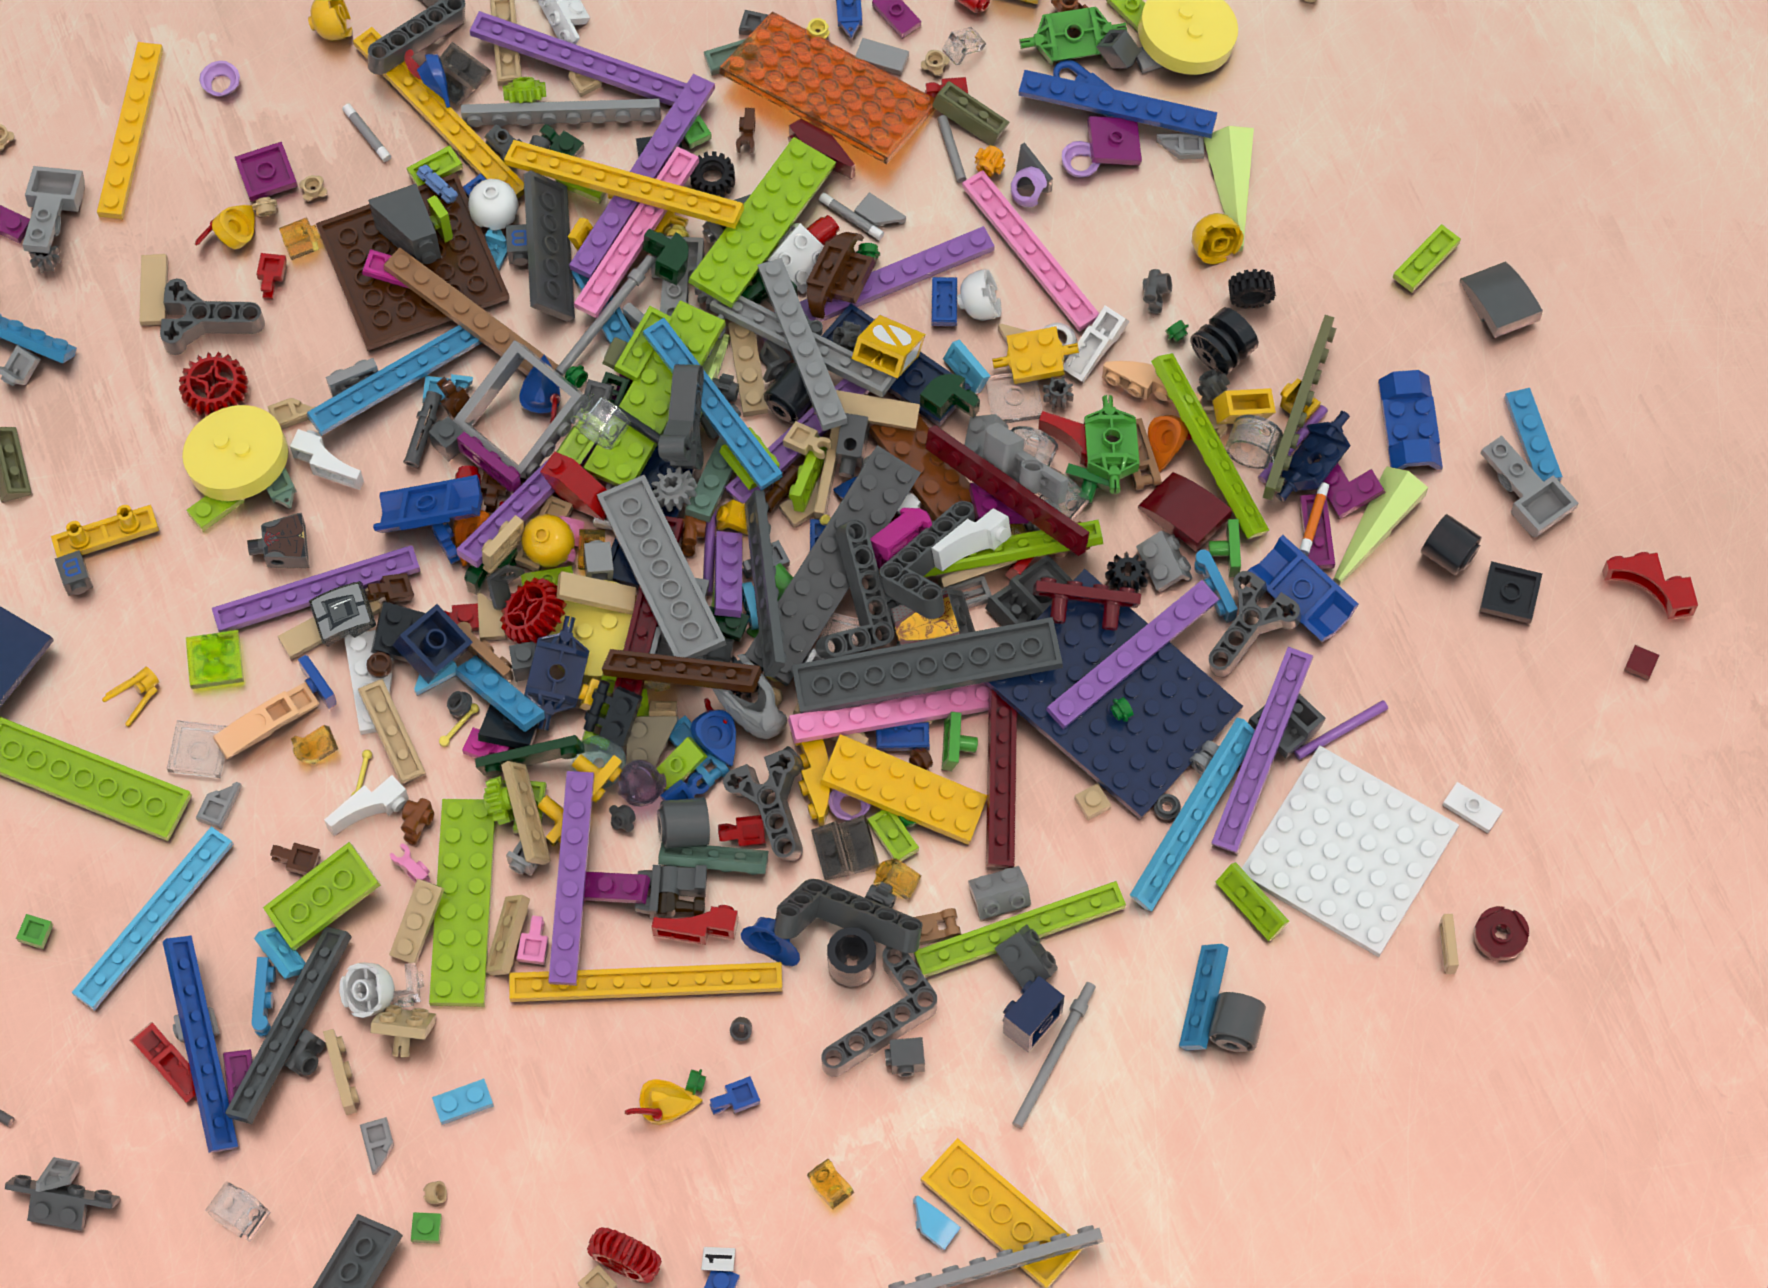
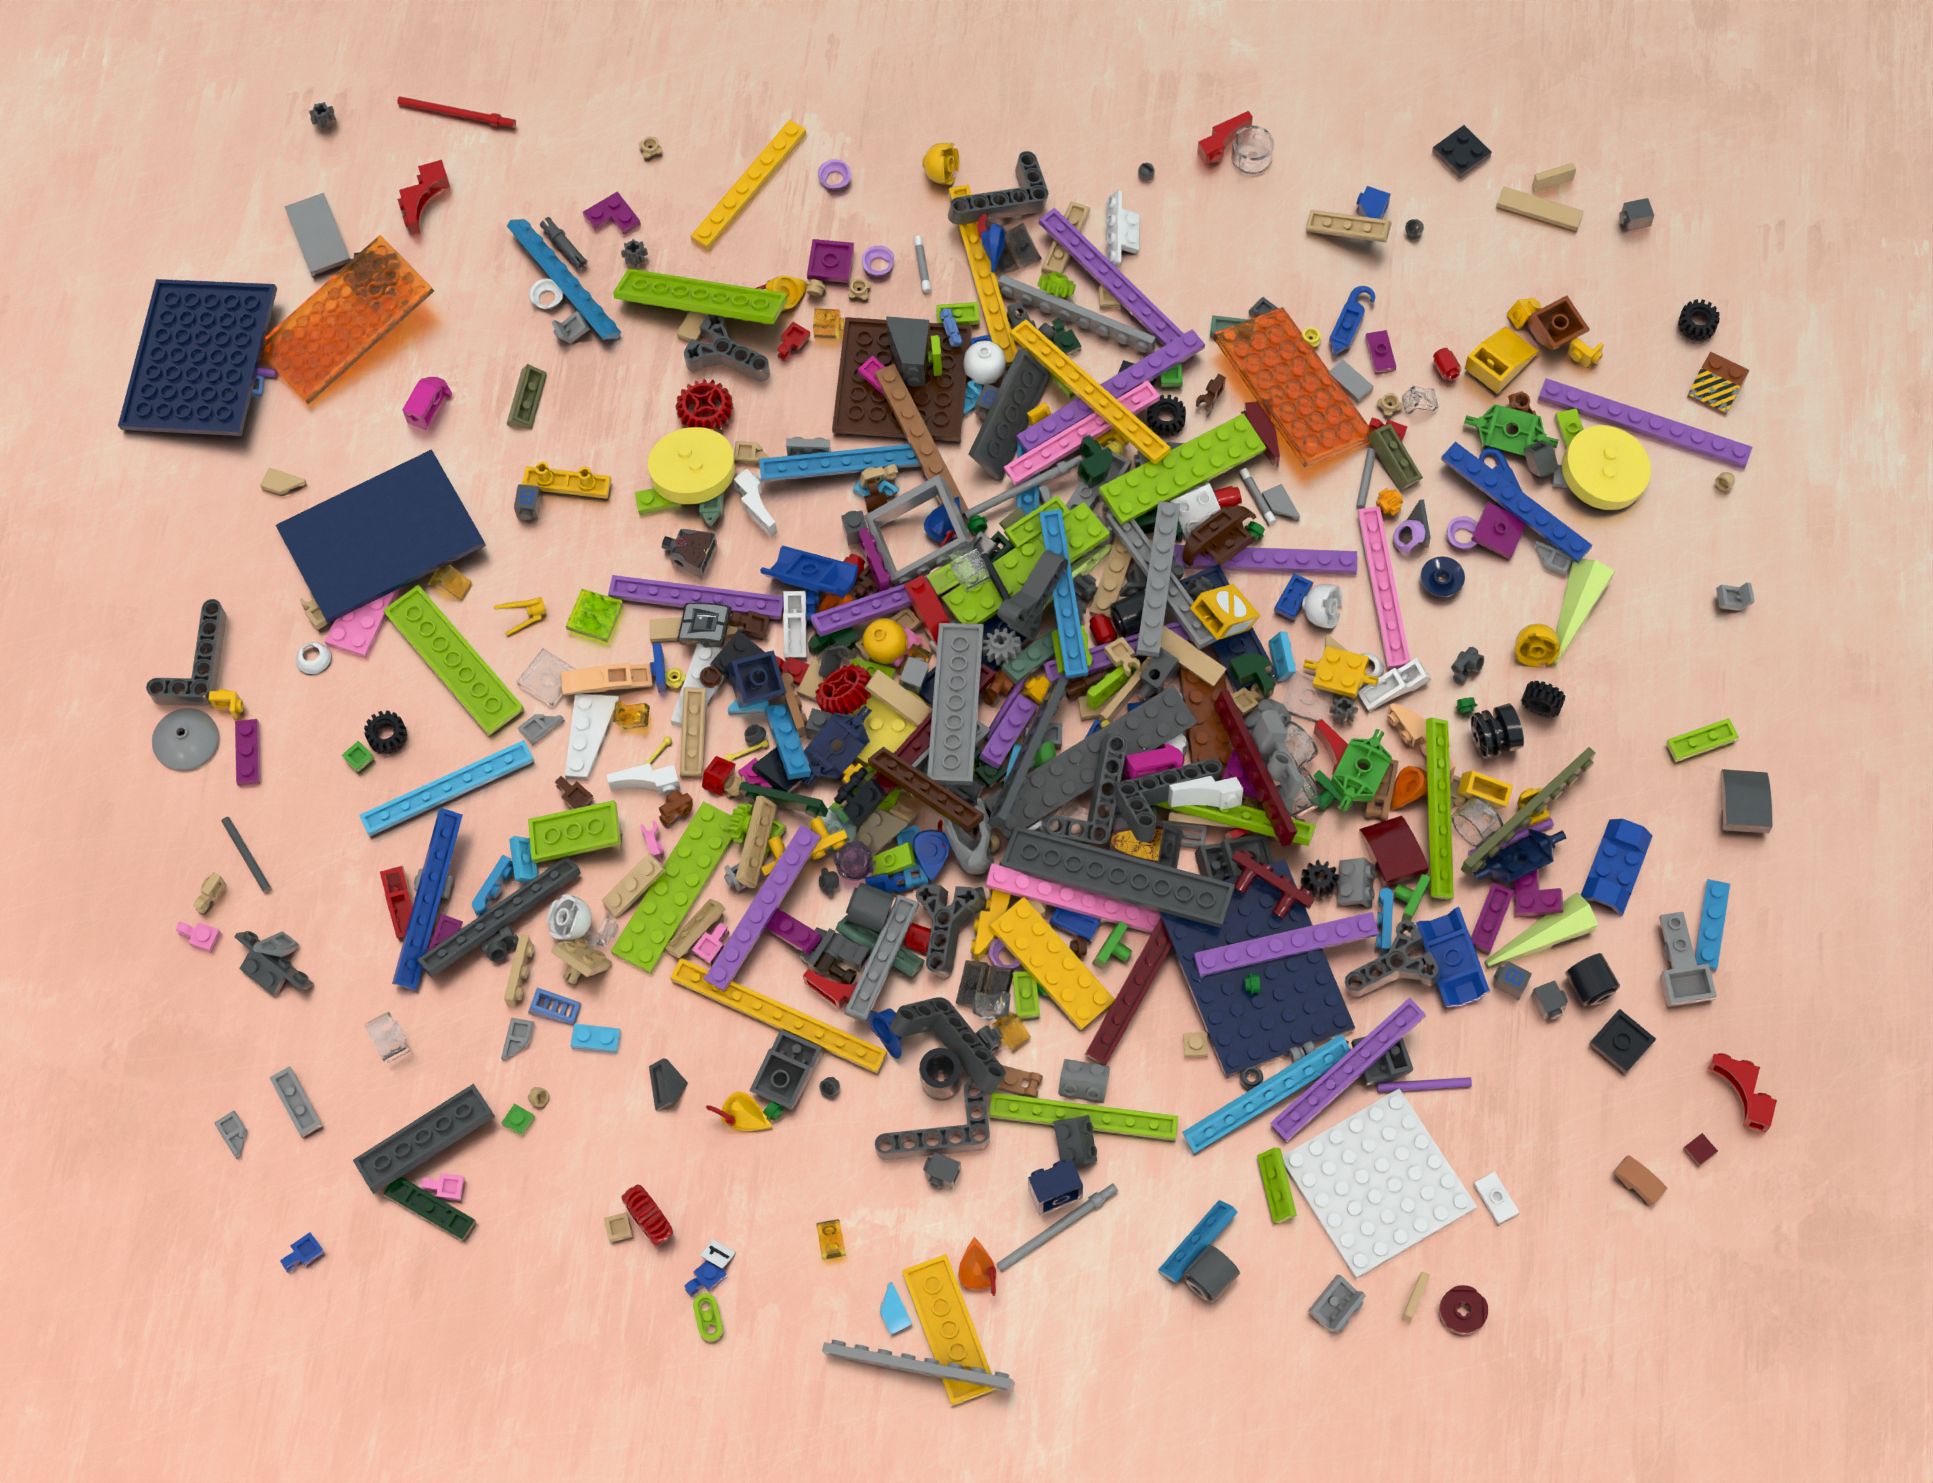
camera: 30 degrees right, 0 degrees up
light grey plate [23,166,85,253] -> none
dark grey pin [403,391,442,468] -> none
tan plate [481,515,524,574] -> none
blue plate [709,1076,760,1115] -> none
dark grey gear [1197,370,1230,402] -> none
orange bar [1300,482,1329,555] -> none
none -> black tyre [364,710,407,754]
none -> clear yellow bracket [428,565,472,599]
none -> medium blue slope [528,987,581,1025]
none -> white wing [565,694,620,780]
none -> lime plate [613,268,787,325]
none -> dark grey slope [649,1058,688,1110]
none -> light yellow plate [665,667,686,689]
none -> red bracket [702,756,736,795]
none -> tan plate [724,775,746,797]
none -> dark grey slope [749,1029,825,1110]
none -> white slope [783,591,807,658]
none -> light grey tile [844,894,919,1023]
none -> tan plate [859,464,898,489]
none -> lavender piece [862,245,894,277]
none -> orange piece [958,1237,997,1296]
none -> clear bracket [973,991,1011,1021]
none -> red brick [1089,614,1118,646]
none -> tan plate [1231,684,1264,716]
none -> light grey bracket [1308,1275,1366,1332]
none -> dark blue dish [1421,556,1465,597]
none -> dark grey brick [1493,961,1532,1000]
none -> dark grey brick [1531,980,1568,1020]
none -> nougat slope [1613,1155,1667,1205]
none -> light grey bracket [1716,582,1754,611]

